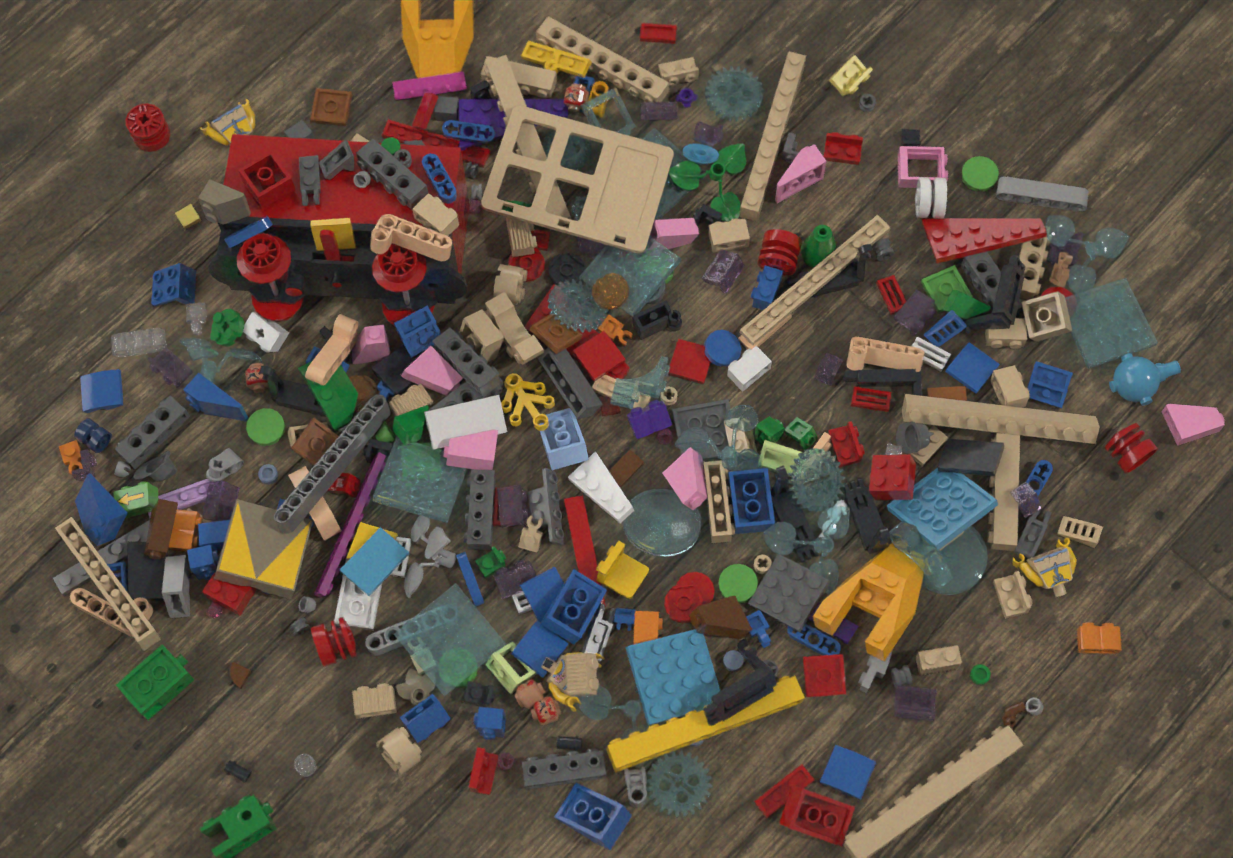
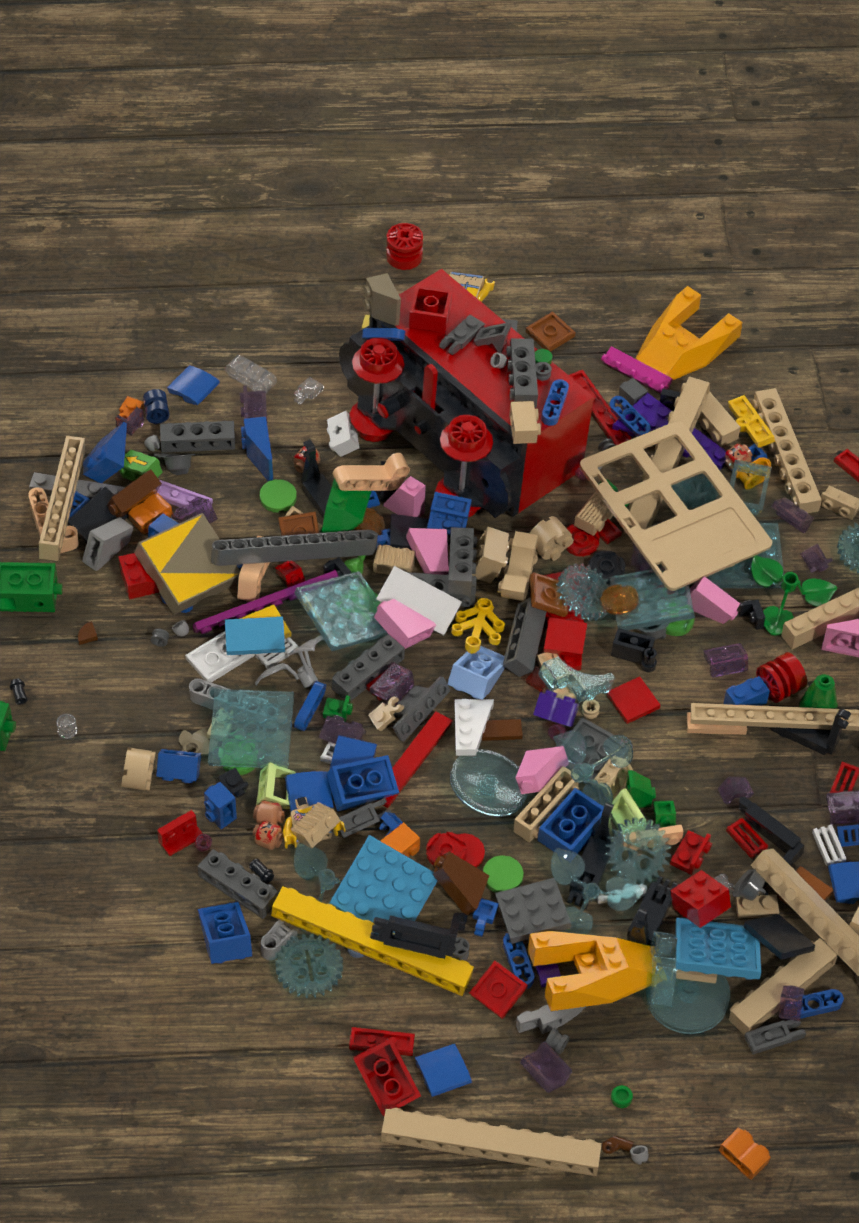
camera: 40 degrees right, 15 degrees down
blue bracket [151,263,196,306] -> none
clear light blue plant [179,337,262,383] -> none
blue brick [187,545,220,580] -> none
light grey piece [206,448,244,482] -> none
clear pink hinge [206,601,223,618] -> none
green plate [210,309,244,347] -> none
sand blue tile [258,464,278,485] -> none
yellow tile [311,218,356,251] -> none
red wheel [311,617,356,667] -> none
tan brick [352,683,397,719] -> none
light nougat beam [370,214,452,261] -> none
green slope [393,405,429,445] -> none
red tile [412,92,438,130] -> none
yellow bracket [596,541,649,599] -> none
orange plate [598,315,633,346] -> none
dark purple plate [676,88,697,108] -> none
dark azure dish [683,144,719,165] -> none
blue tile [704,330,741,367] -> none
tan brick [708,218,750,253] -> none
sand blue tile [723,650,743,671] -> none
white brick [727,346,772,392] -> none
tan bush [754,555,772,574] -> none
light nougat beam [846,337,924,372] -> none
tan brick [916,645,962,676] -> none
tan bracket [993,571,1032,619] -> none
torso [1013,538,1077,597] -> none
tan slope [1057,516,1103,548] -> none

